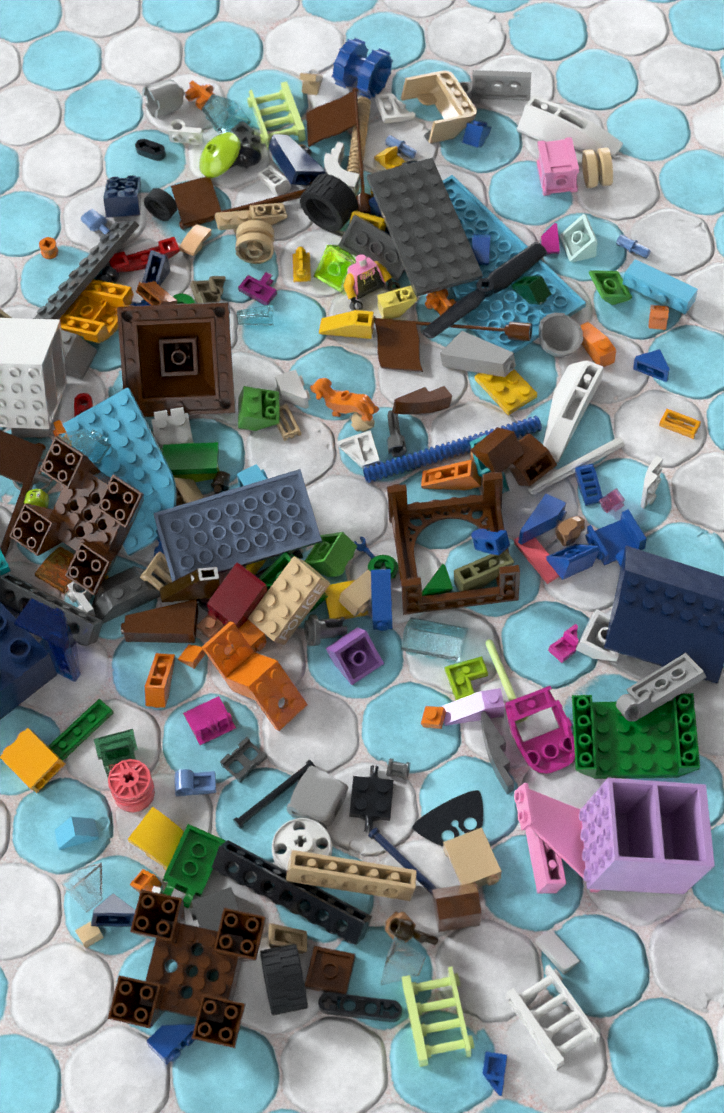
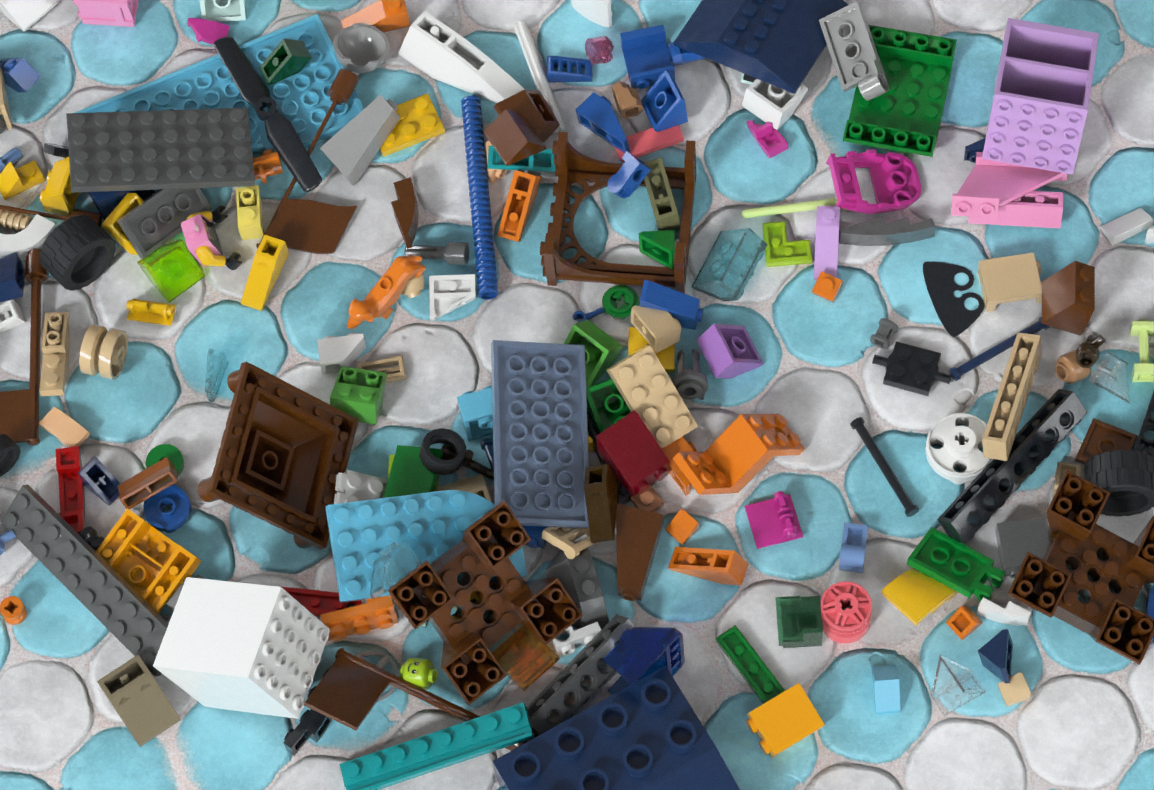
camera: 75 degrees left, 5 degrees up
dark tan slope [190,276,226,303] -> none
dark grey piece [220,737,267,783] -> none
magenta plate [238,272,277,306] -> none
light grey piece [287,766,349,829] -> none
blue slope [472,234,491,265] -> none
none -> black tyre [419,428,466,475]

